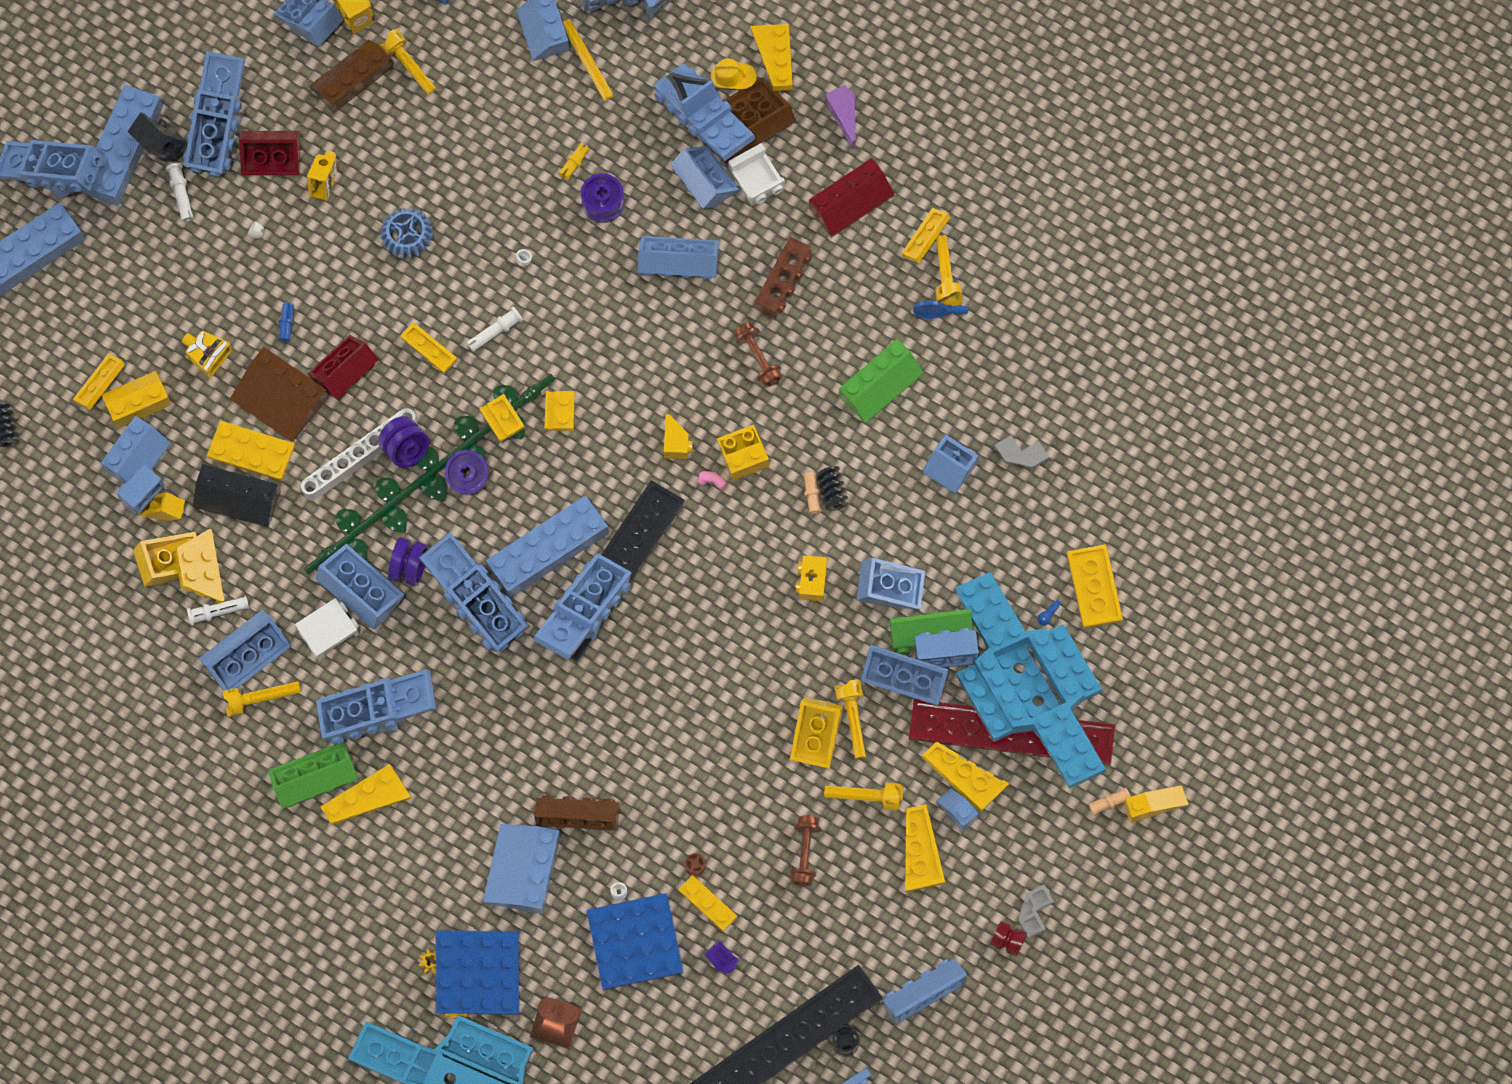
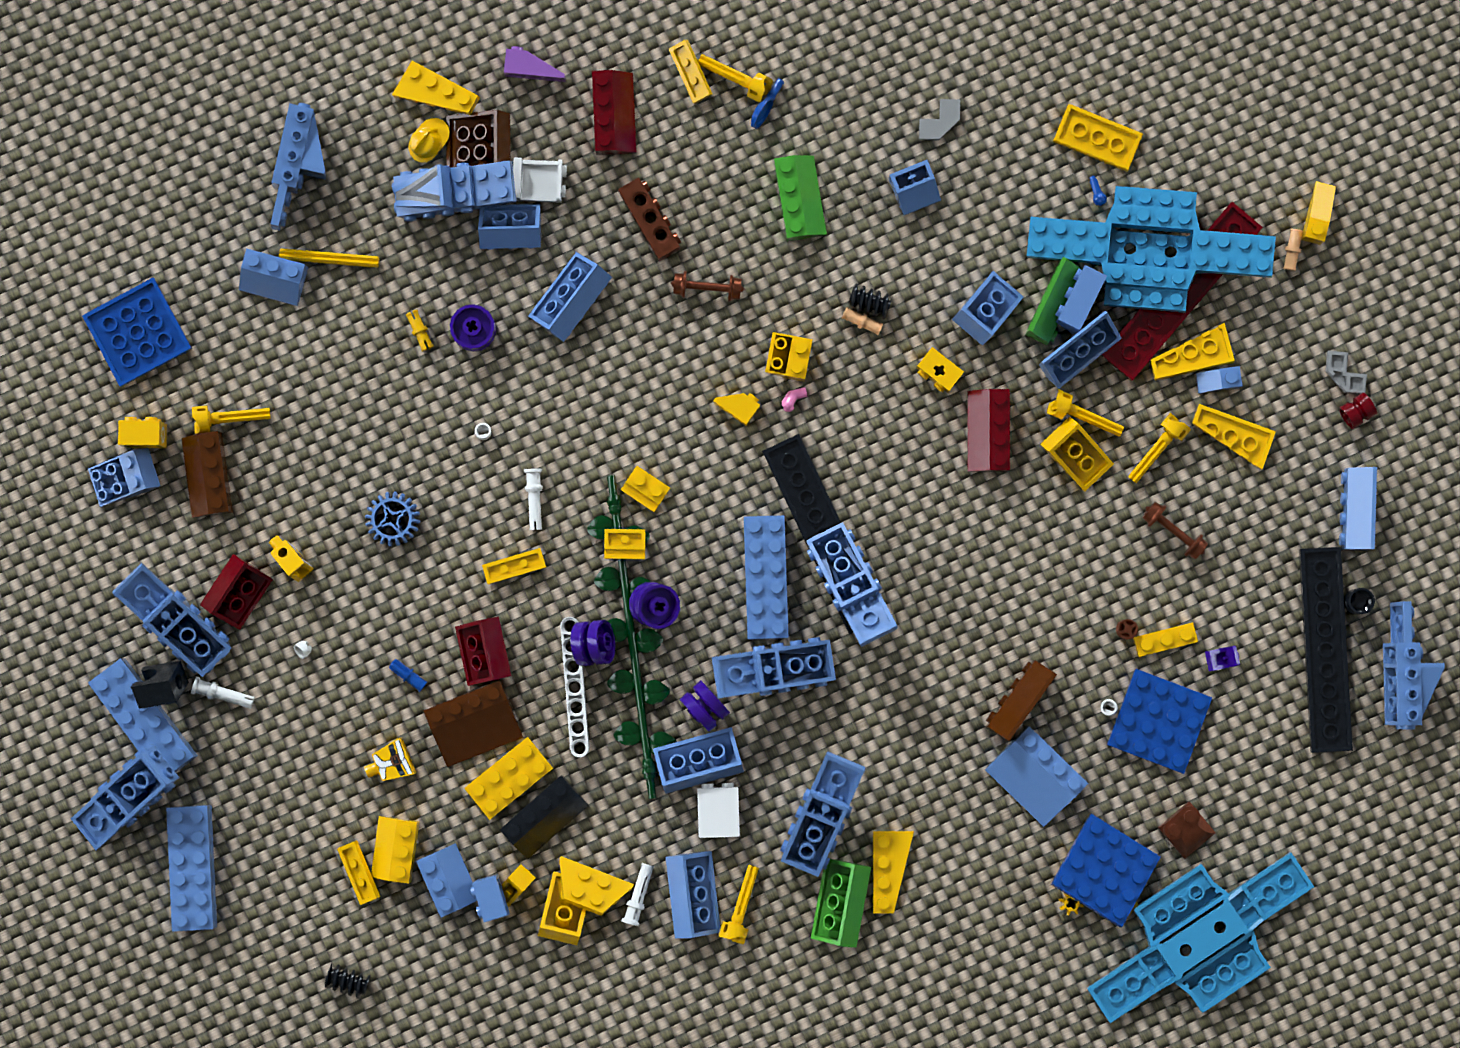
camera: 55 degrees left, 15 degrees up
none -> dark red slope [967,389,1010,472]

